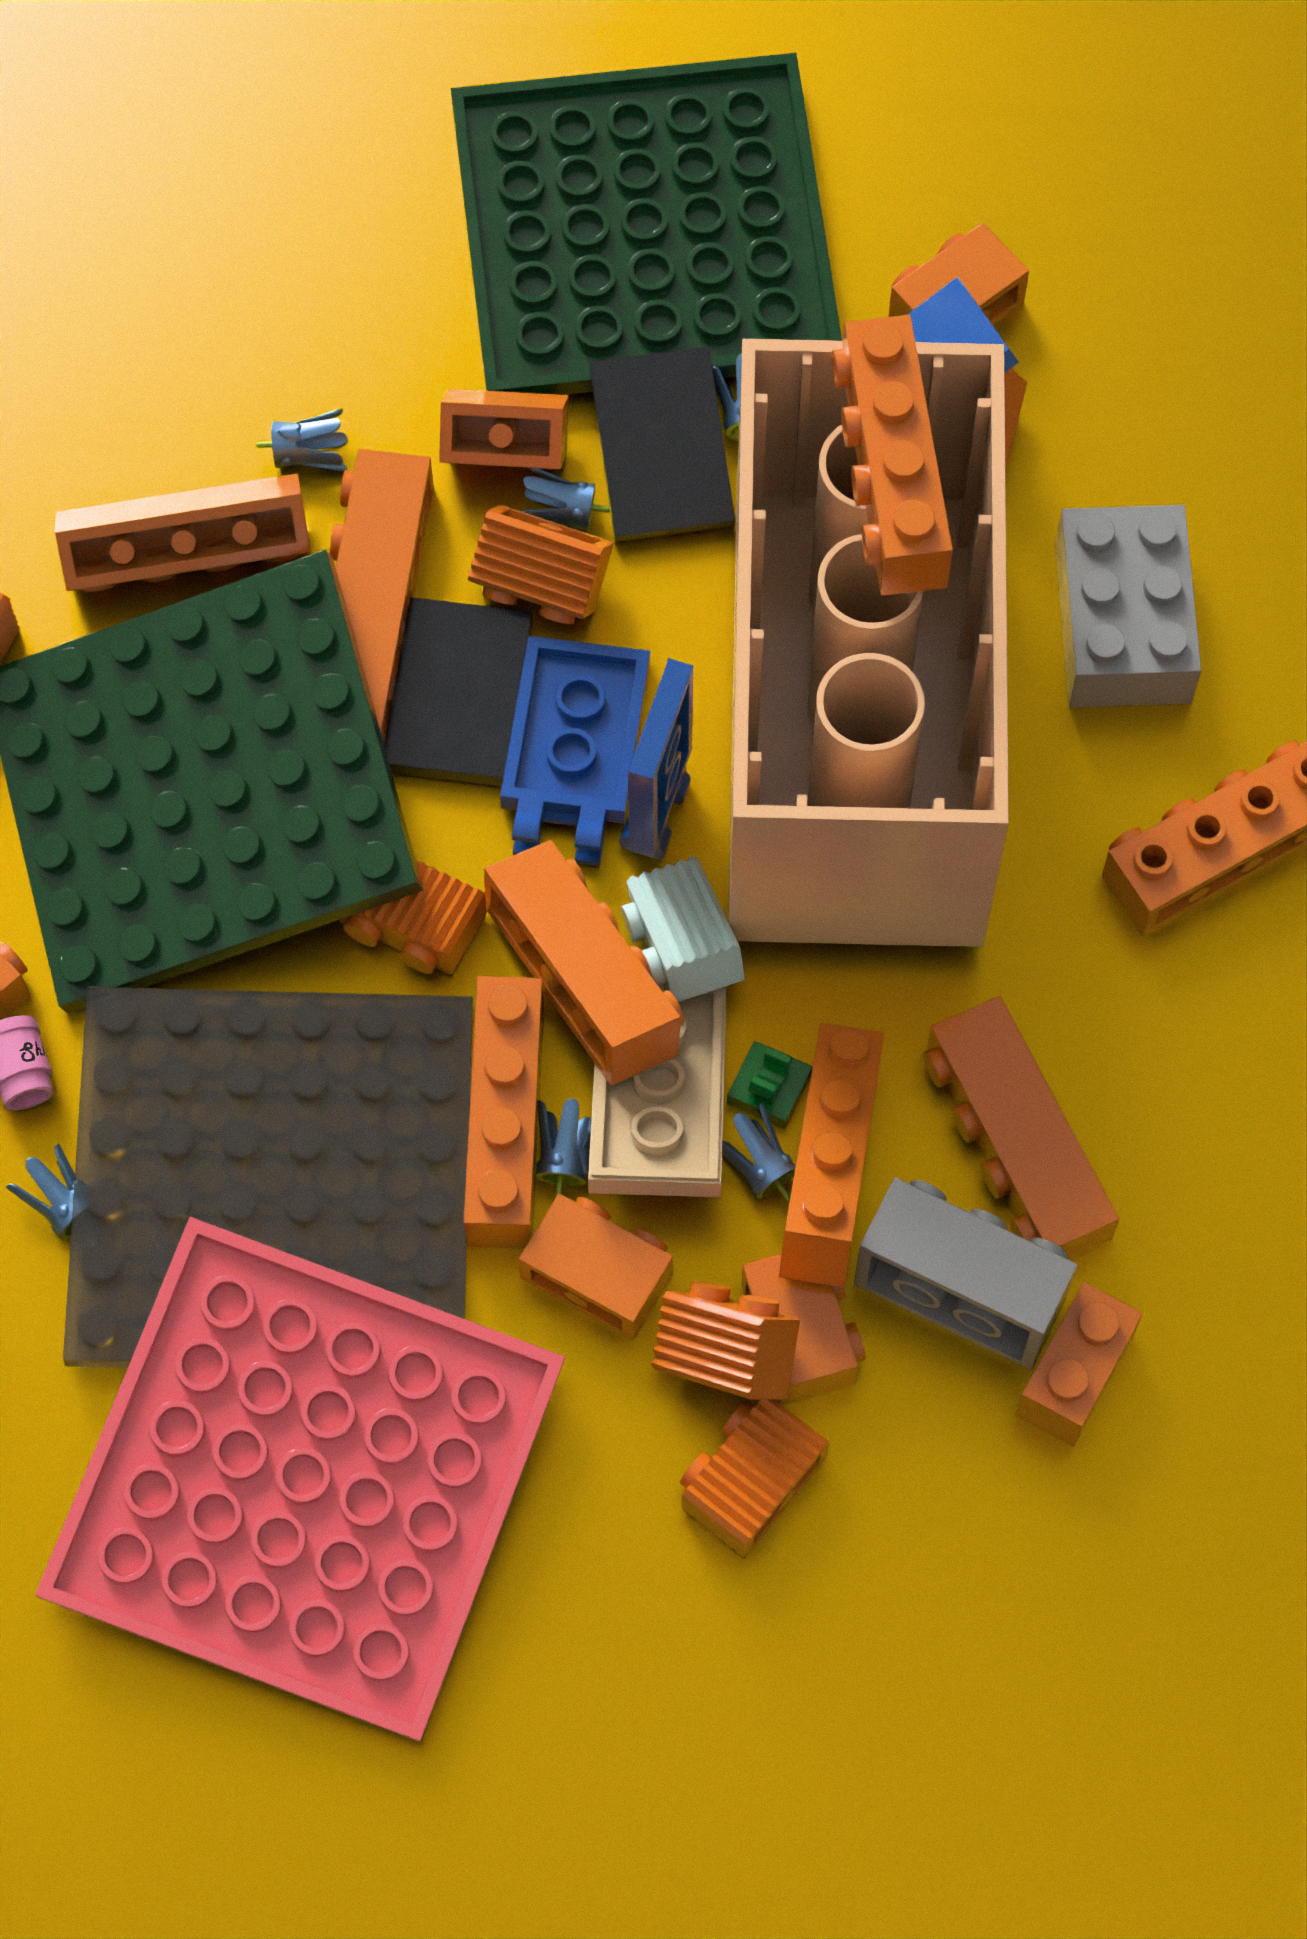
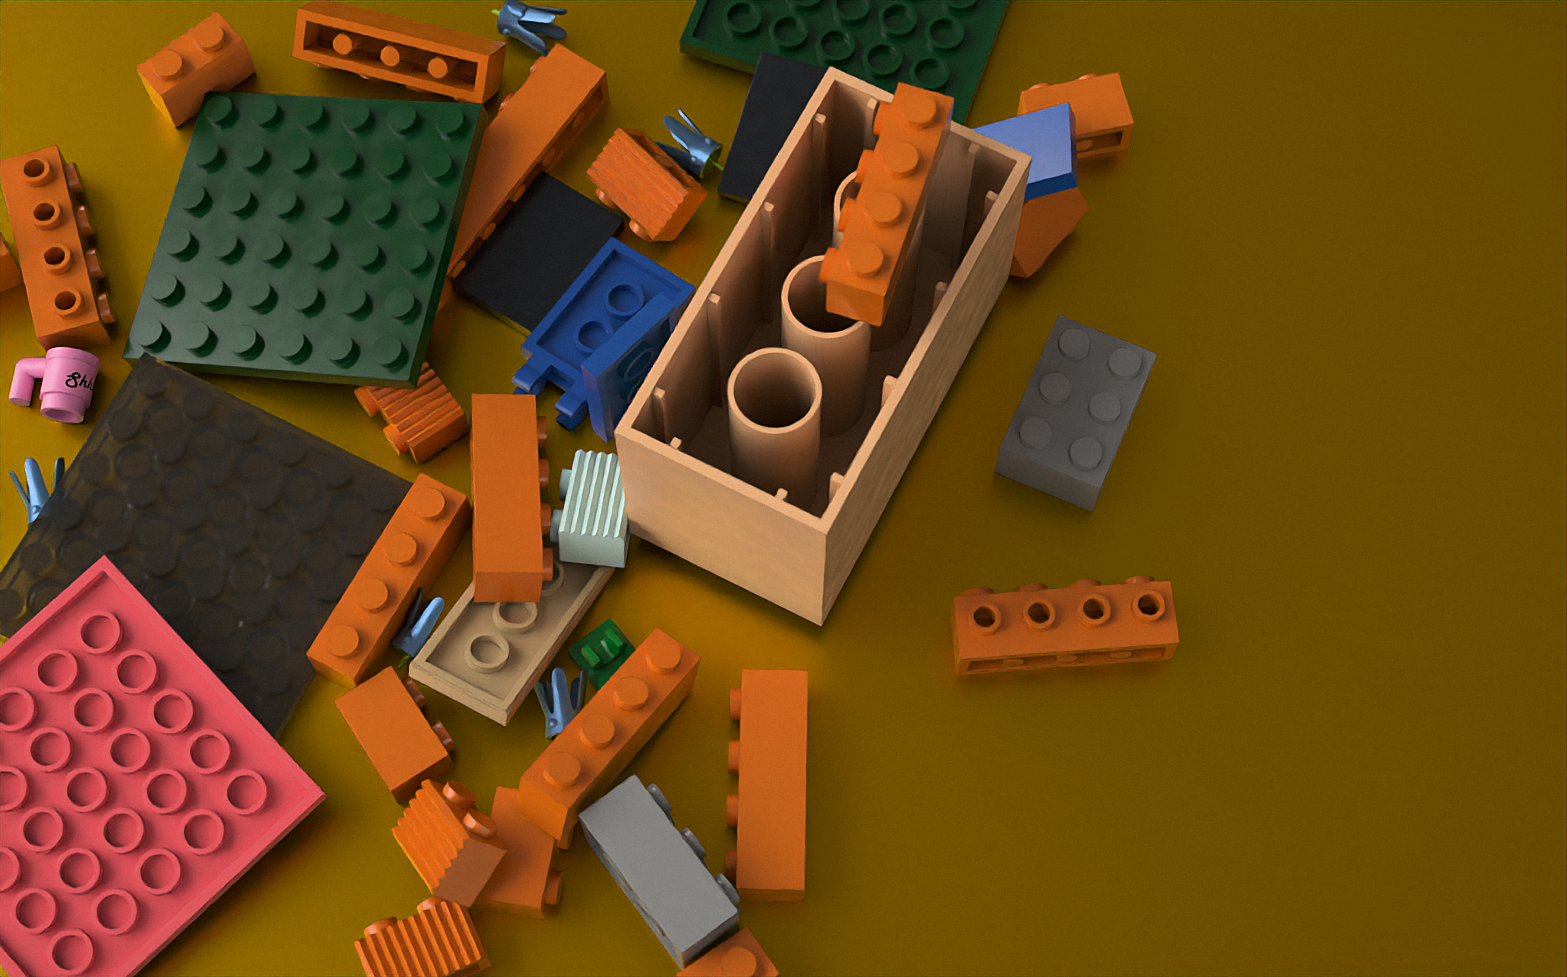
camera: 25 degrees right, 0 degrees up
orange brick [439,389,569,469] -> none

